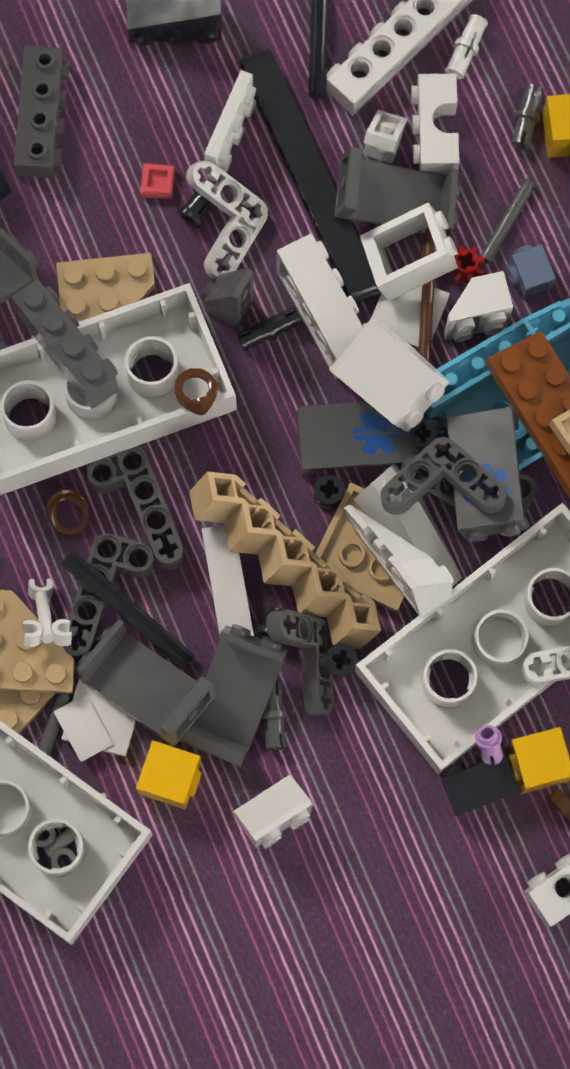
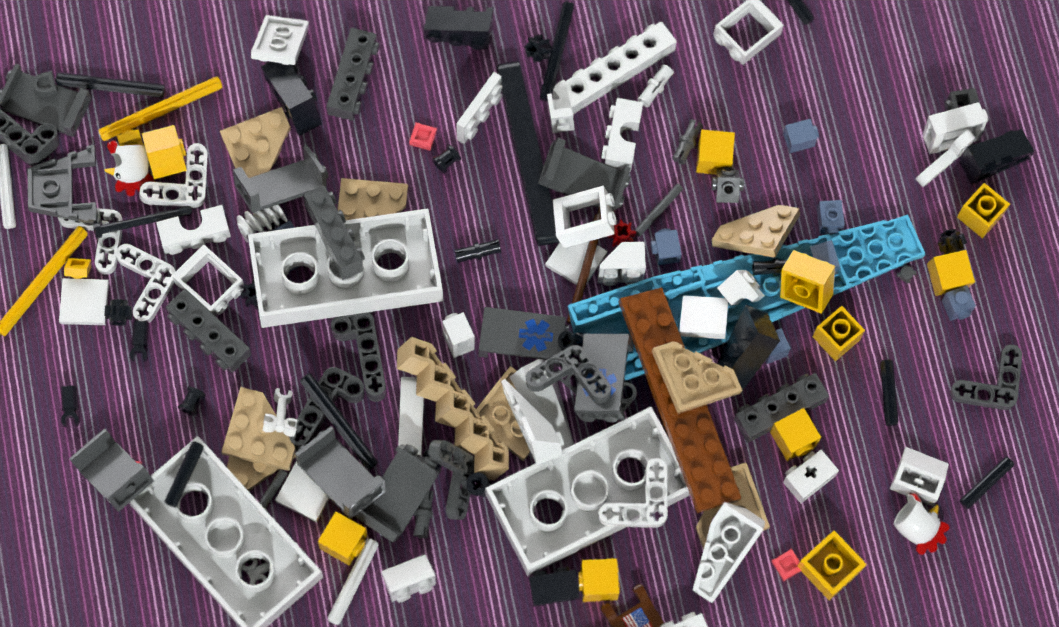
camera: 10 degrees right, 5 degrees down
reddish brown piece [46,489,90,536] -> none
white sticker [54,694,113,762] -> none
reddish brown piece [174,368,218,416] -> none
white beam [187,161,268,280] -> none
dark grey slope [202,268,253,328] -> none
white brick [276,234,366,379] -> none
black bush [314,475,344,511] -> none
white slope [329,319,450,432] -> none
white slope [363,110,408,163] -> none
lavender pin [475,725,503,765] -> none
none -> white axle [328,538,378,625]
none -> white brick [442,312,475,358]
none -> black gear [524,34,552,62]
none -> white panel [547,94,574,133]

